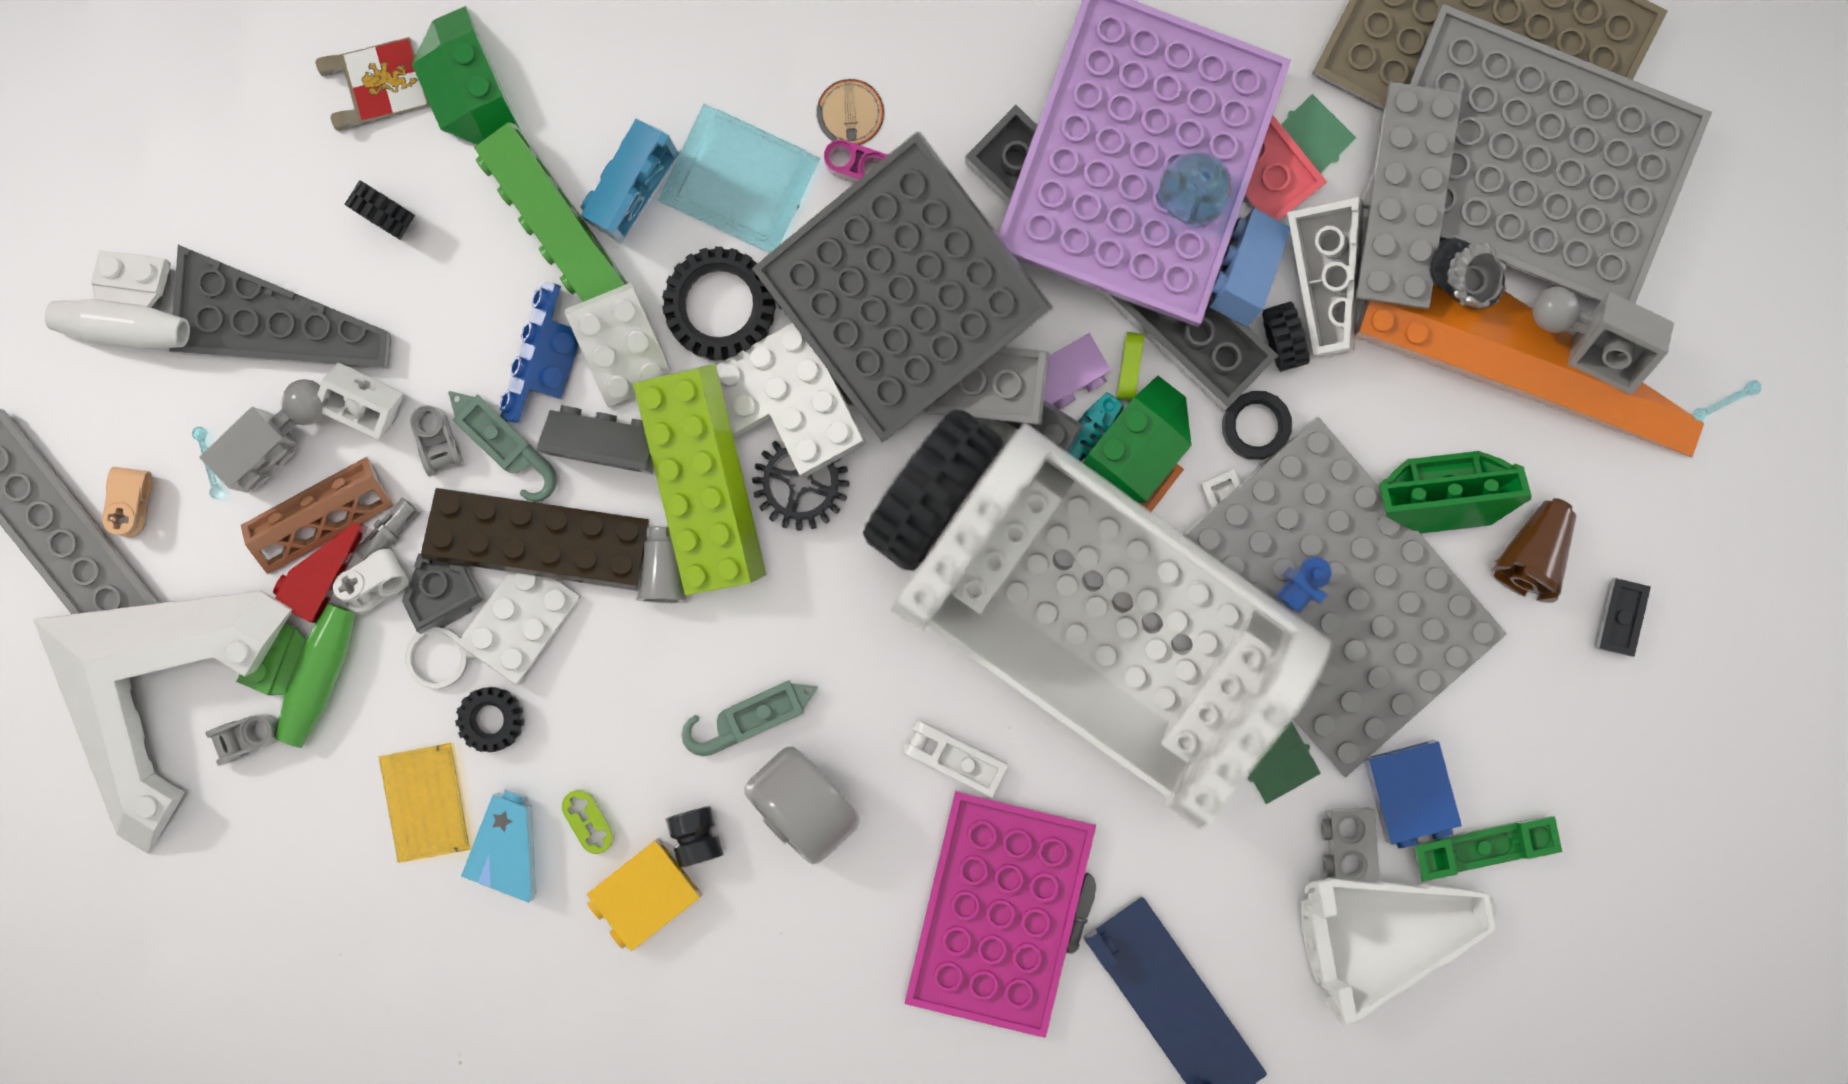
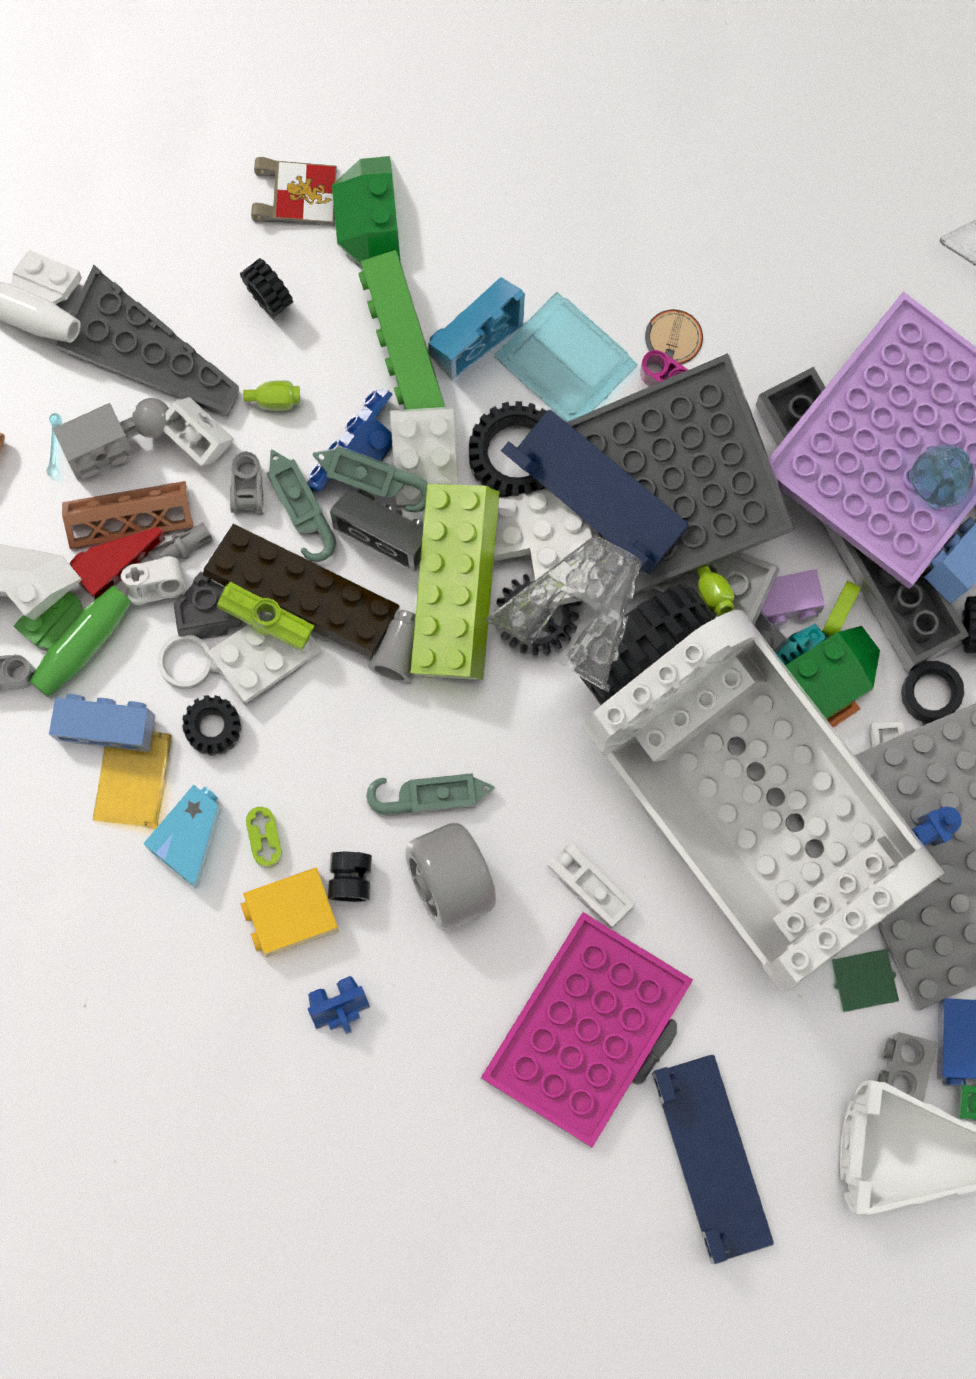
camera: 10 degrees right, 10 degrees down
none -> medium blue brick [49,694,155,752]
none -> lime piece [217,582,314,651]
none -> lime plant [243,380,300,411]
none -> blue hips [307,976,370,1034]
none -> sand green plate [312,445,428,513]
none -> clear wing [486,535,642,692]
none -> dark blue bracket [501,410,689,574]
none -> lime plant [696,566,734,617]

